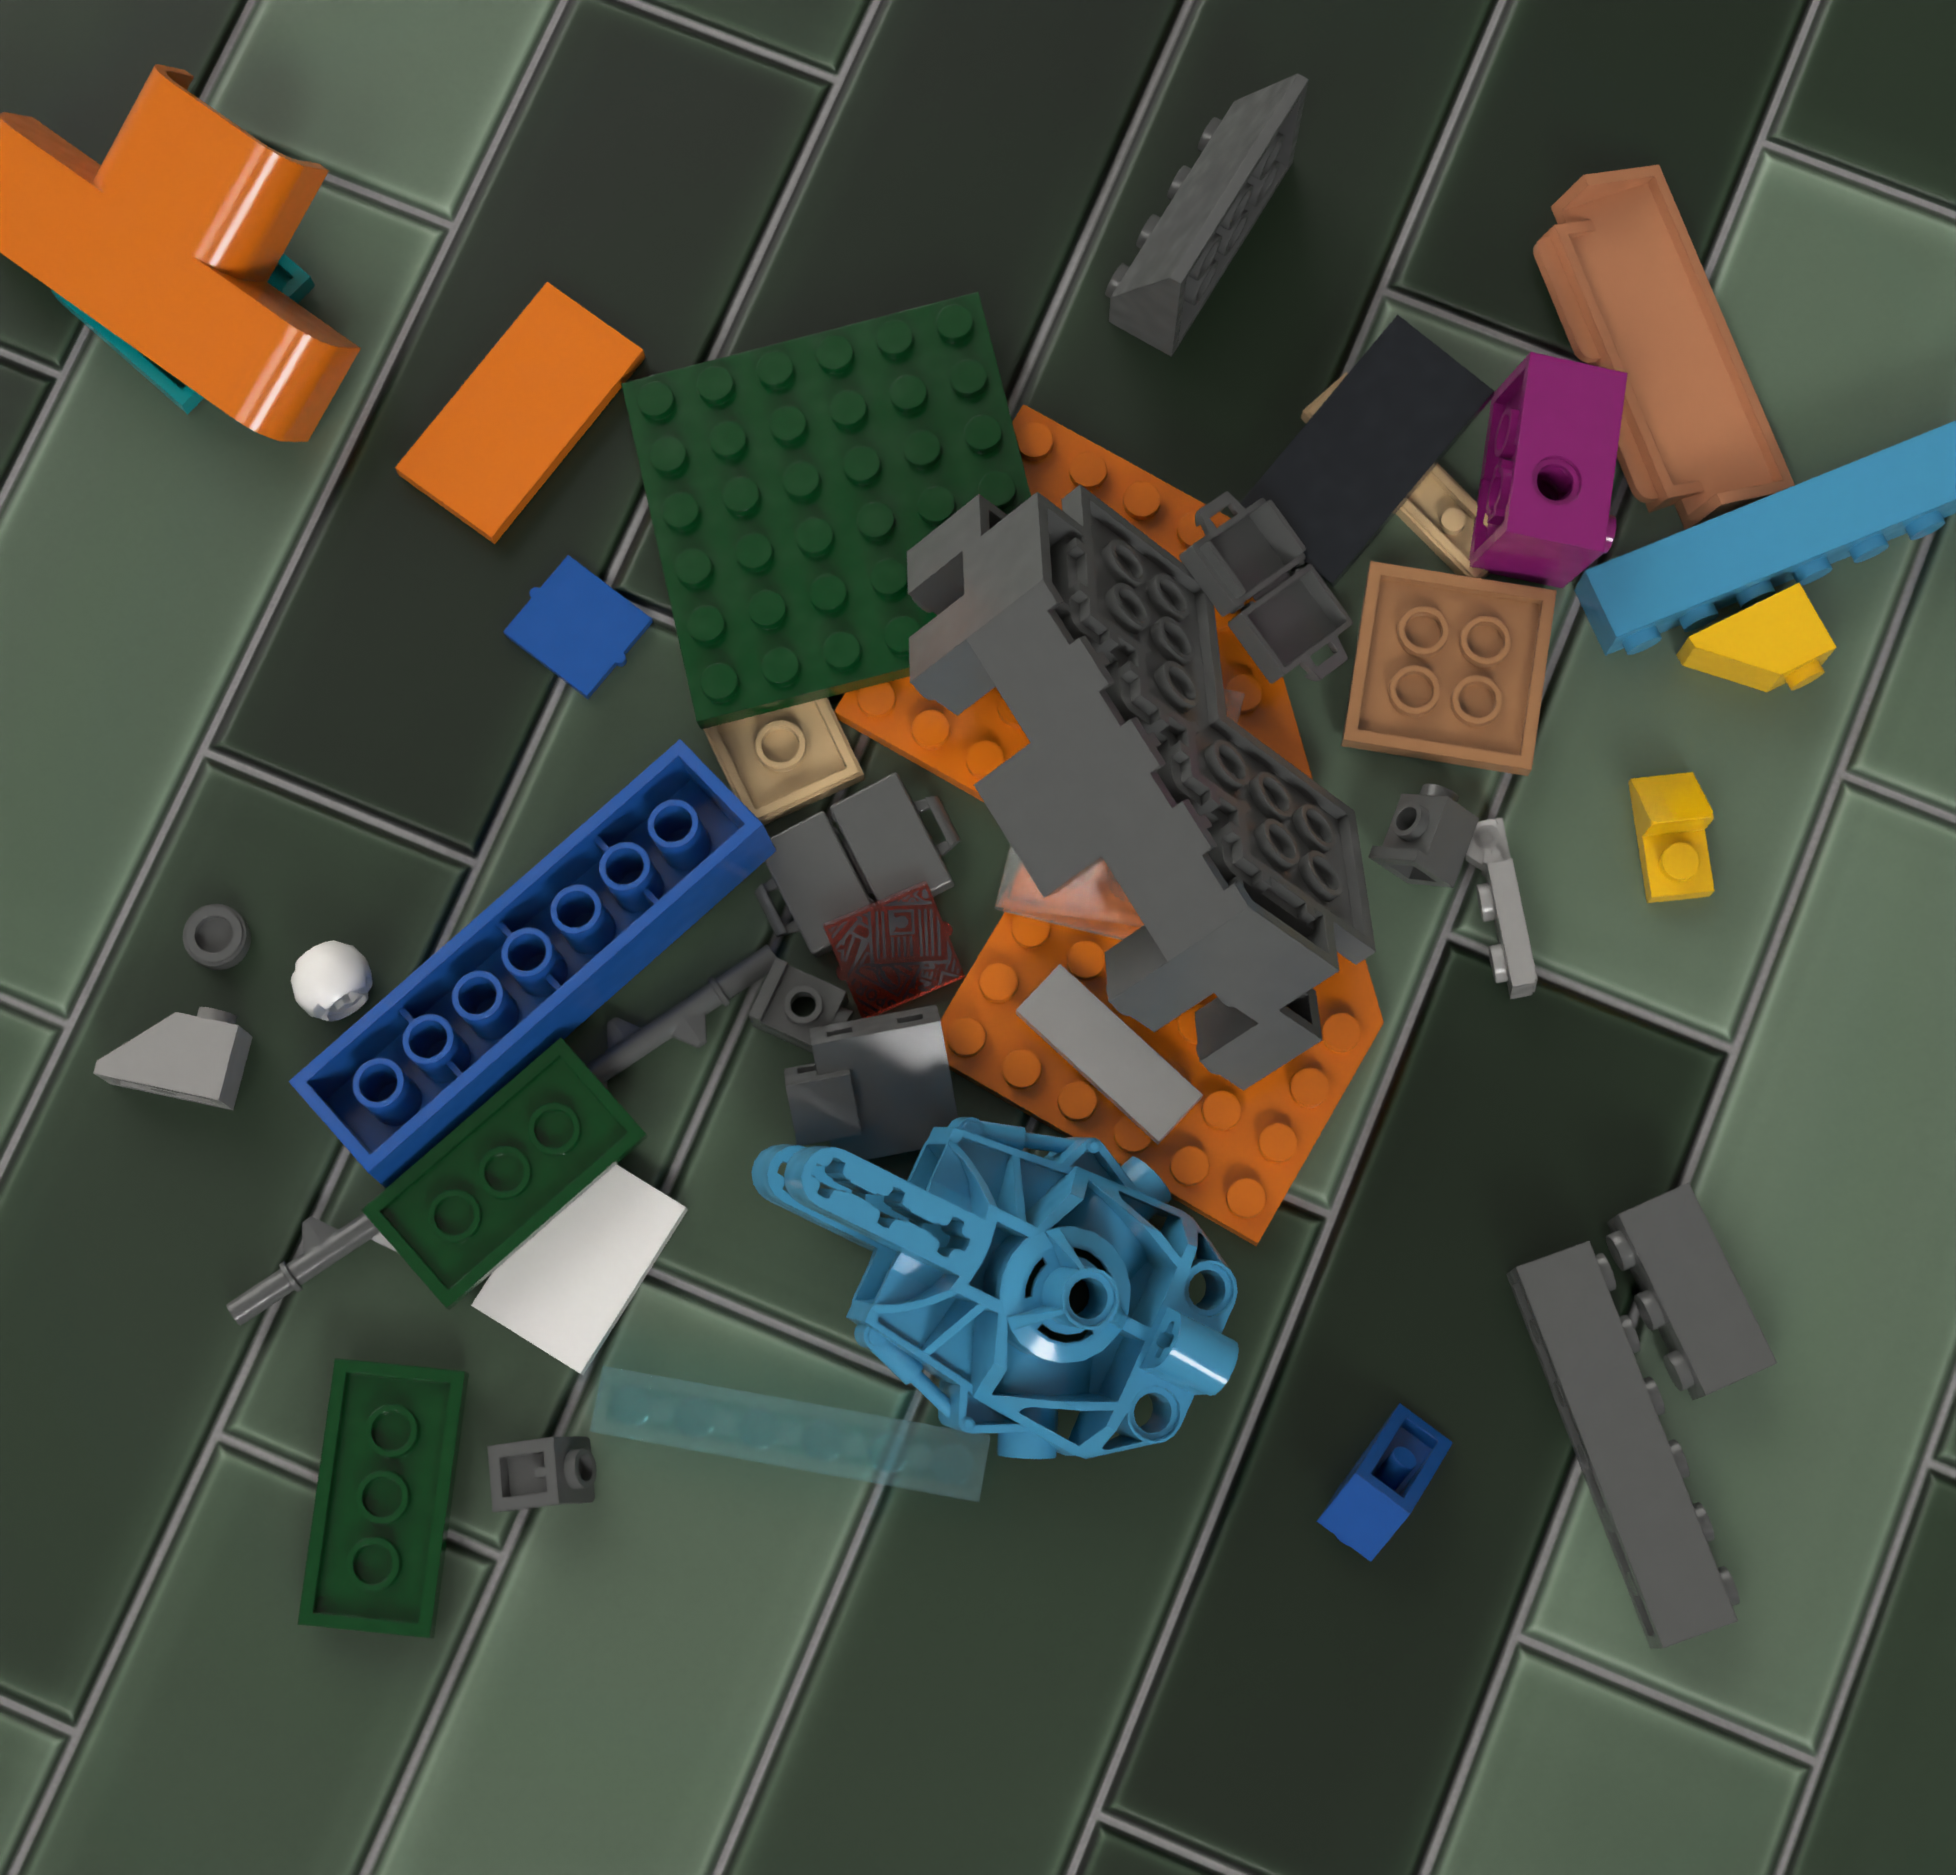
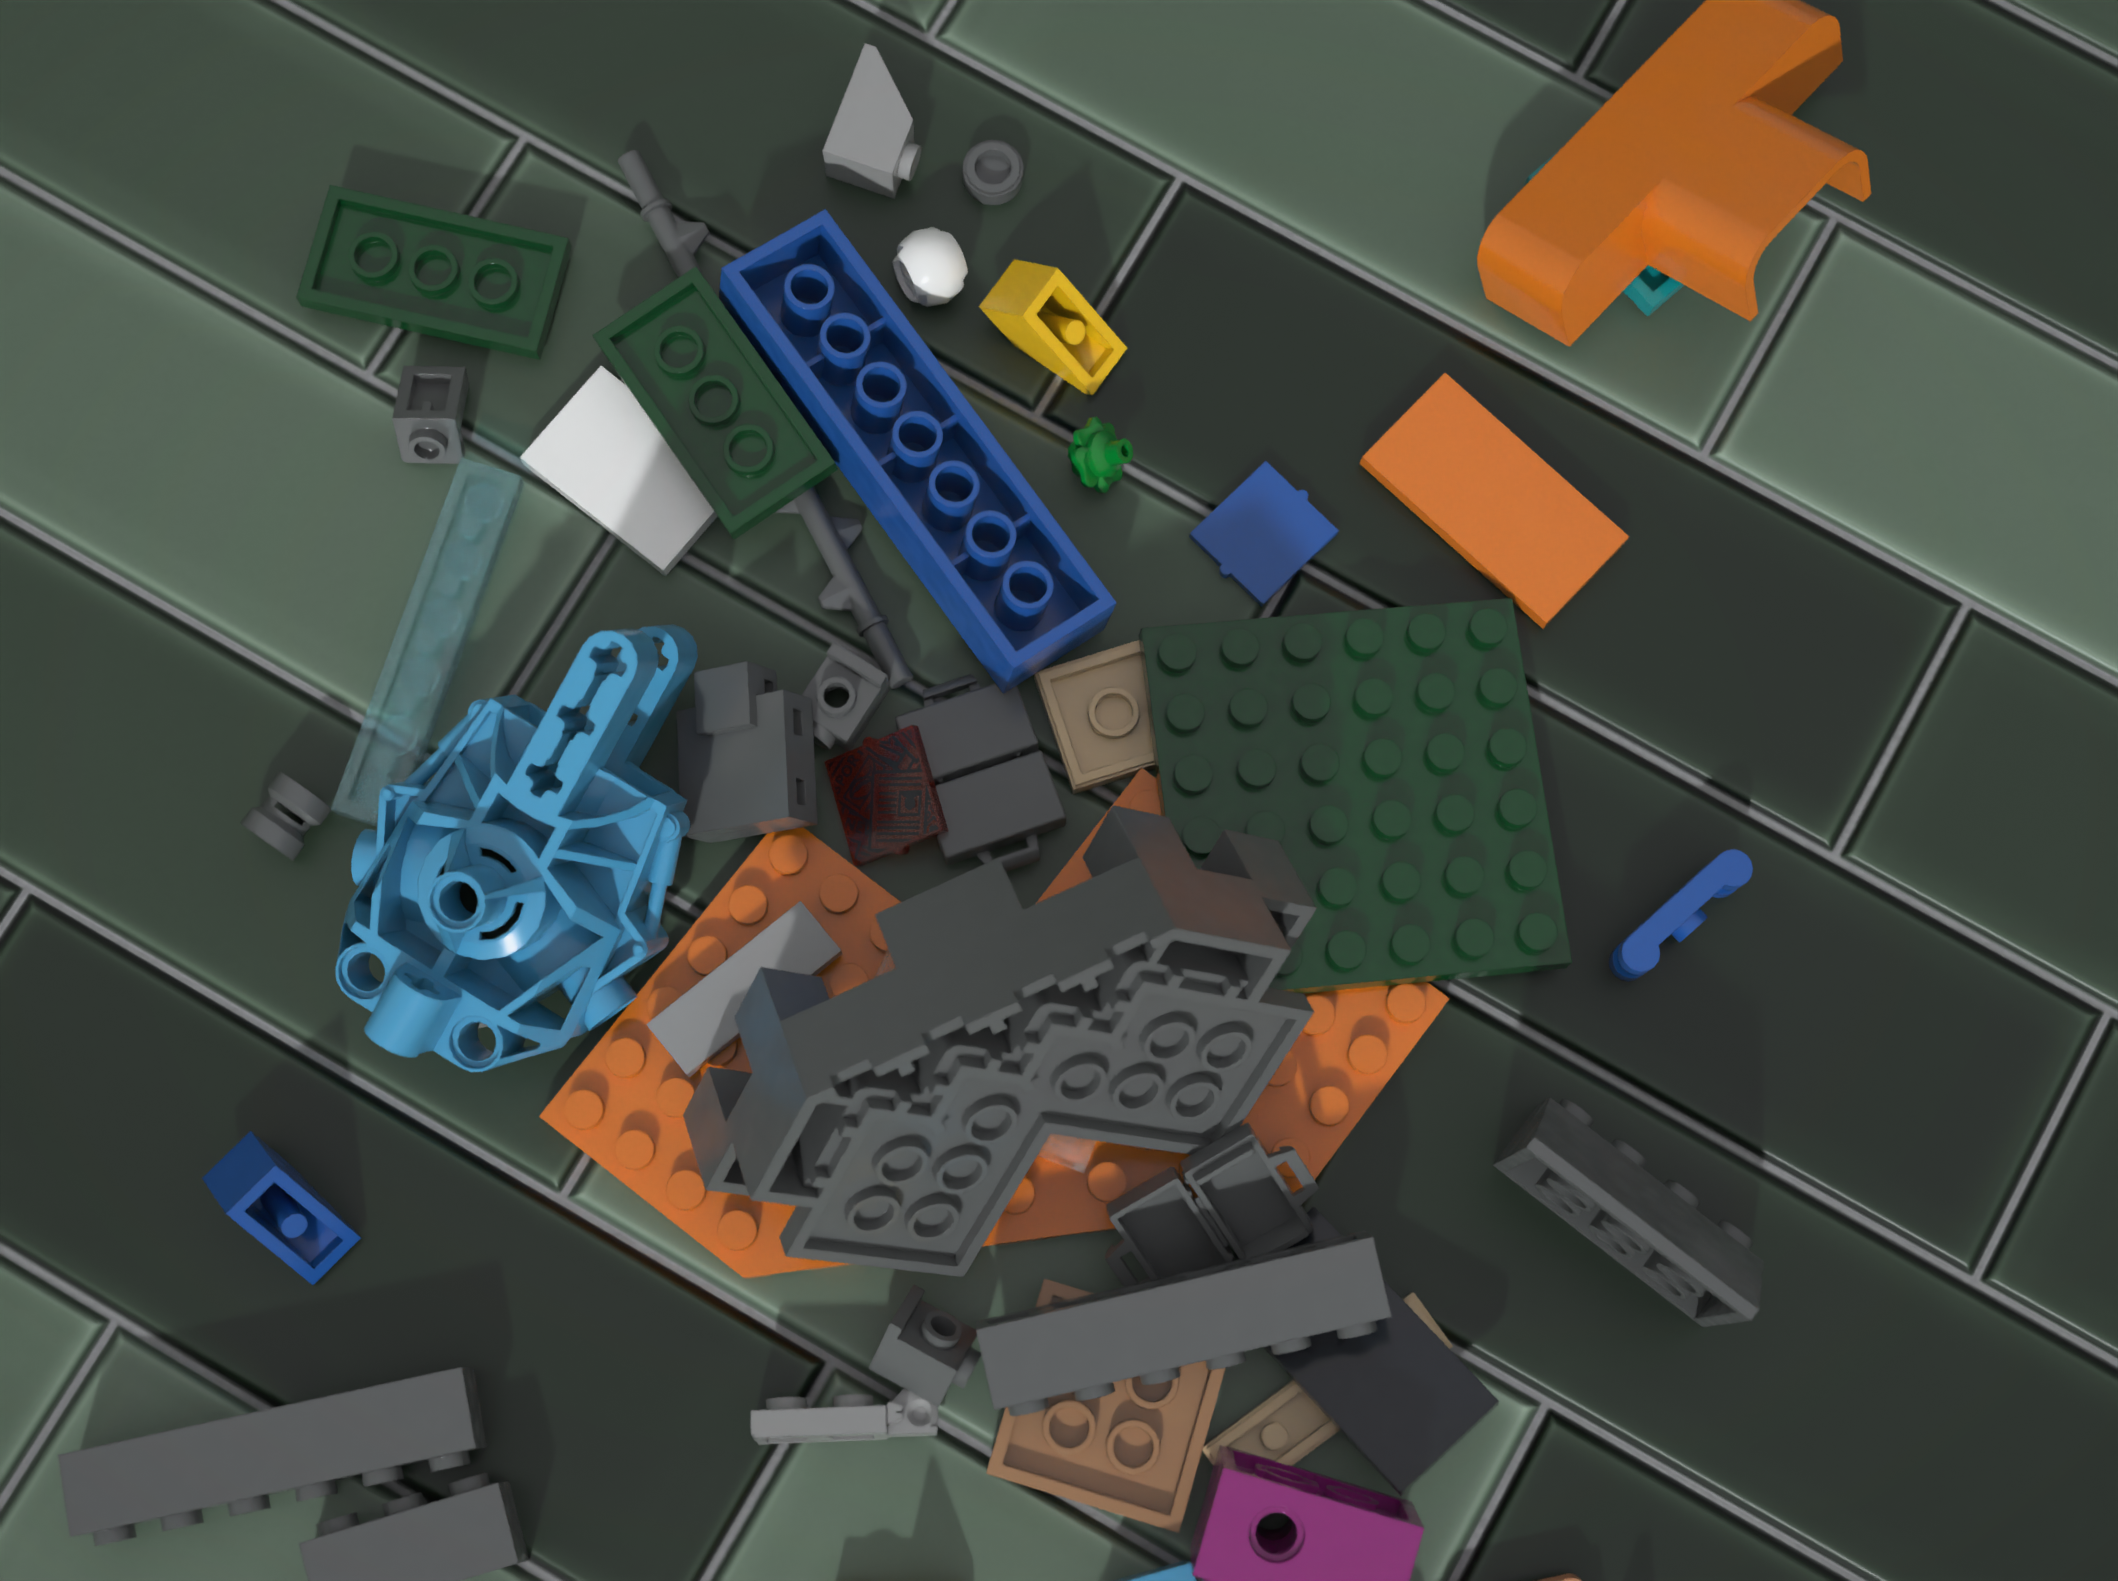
camera: 90 degrees right, 0 degrees up
none -> dark grey wheel [240,771,332,861]
none -> dark grey brick [976,1230,1392,1416]
none -> yellow slope [979,259,1127,395]
none -> green plant [1068,417,1133,494]
none -> blue plate [1609,849,1753,981]

